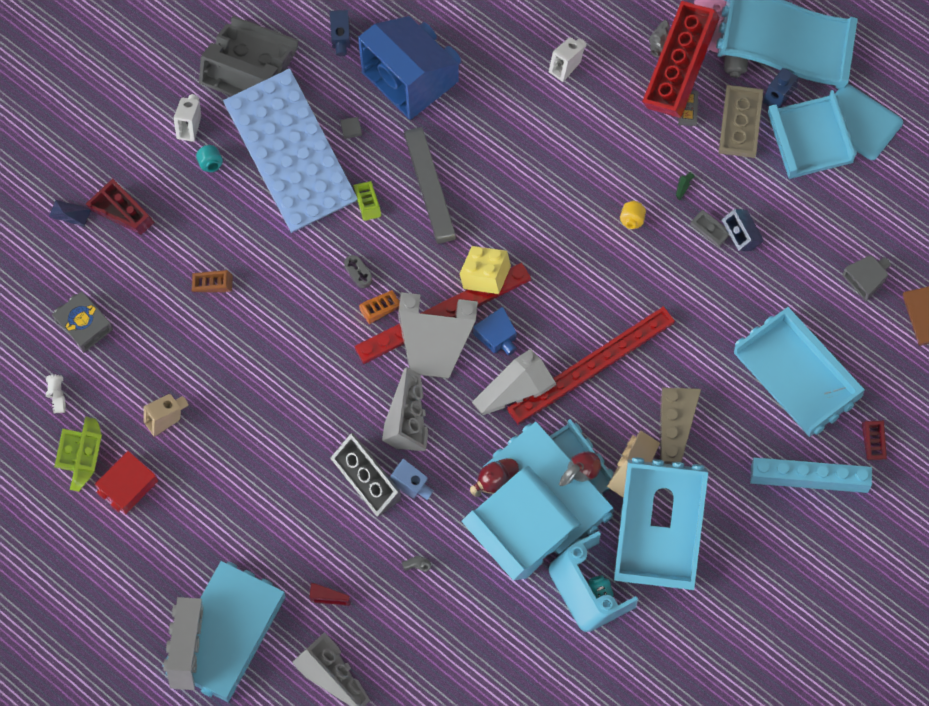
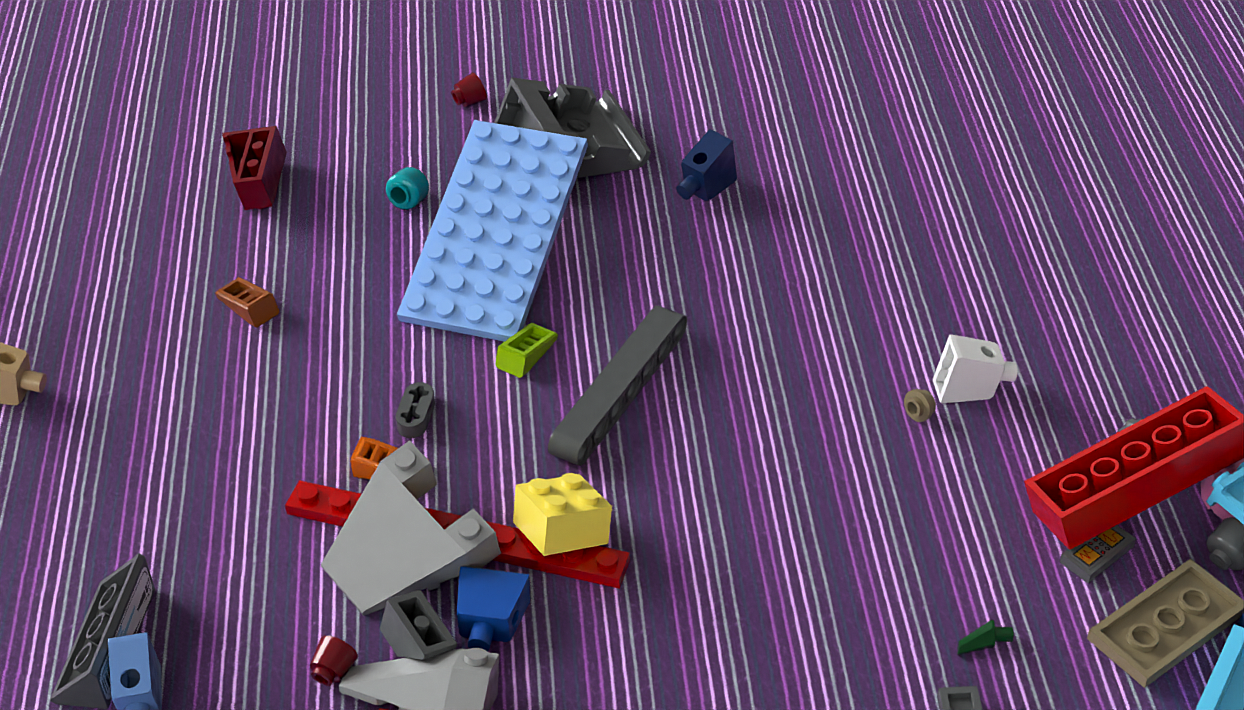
camera: 45 degrees right, 25 degrees down
dark blue slope [49,200,91,227] -> none
dark grey panel [52,291,113,353] -> none
white torso [174,94,201,142] -> none
dark grey tile [340,117,362,139] -> none
blue slope [358,16,461,120] -> none
light grey wedge [382,367,428,451] -> none
yellow head [620,201,646,229] -> none
none -> dark red hat [310,635,358,686]
none -> dark grey slope [380,590,457,660]
none -> dark red hat [451,72,487,107]
none -> dark tan plate [904,389,936,422]

